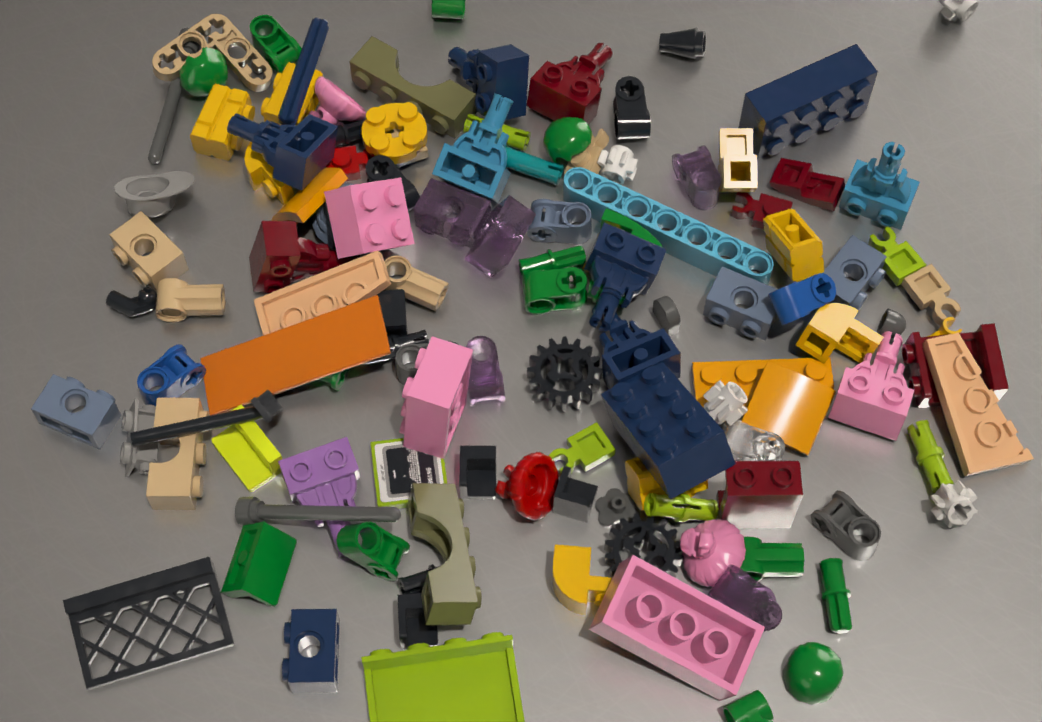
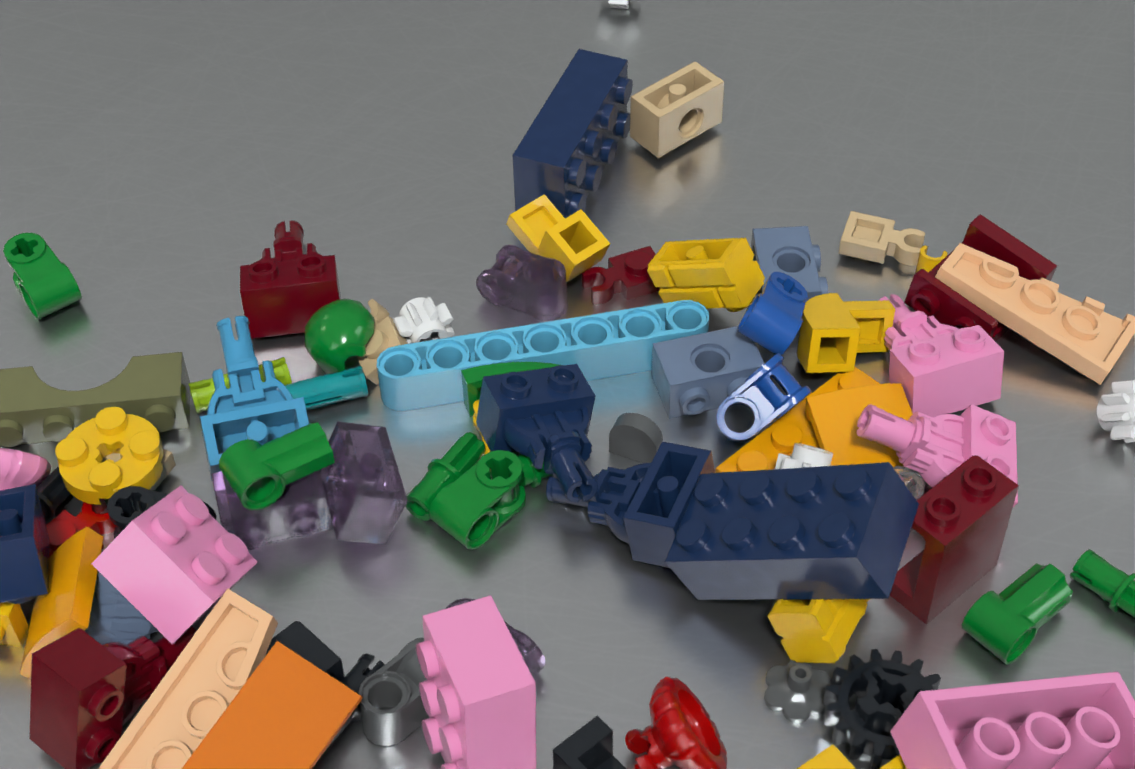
camera: 40 degrees left, 15 degrees down
tan piece [384,255,449,311] -> none
dark blue brick [448,44,529,120] -> none
sand blue piece [527,199,592,245] -> none
black gear [527,336,602,411] -> none
lime plate [549,422,616,477] -> none
black panel [553,466,598,523] -> none
black piece [613,76,651,140] -> none
lime pin [644,493,719,522] -> none
black cone [659,28,706,60] -> none
bright pink hair [680,519,746,587] -> none
clear purple piece [708,564,782,631] -> none
dark red slope [769,158,845,211] -> none
dark grey piece [811,490,881,561] -> none
dark azure brick [839,142,920,230] -> none
lime plate [868,226,927,286] -> none
dark grey hinge [877,308,906,338] -> none
lime pin [907,420,954,493] -> none
none -> green piece [219,422,335,510]
none -> tan brick [630,61,724,158]
none -> piece [716,352,812,442]
none -> bright pink brick [857,404,1018,507]

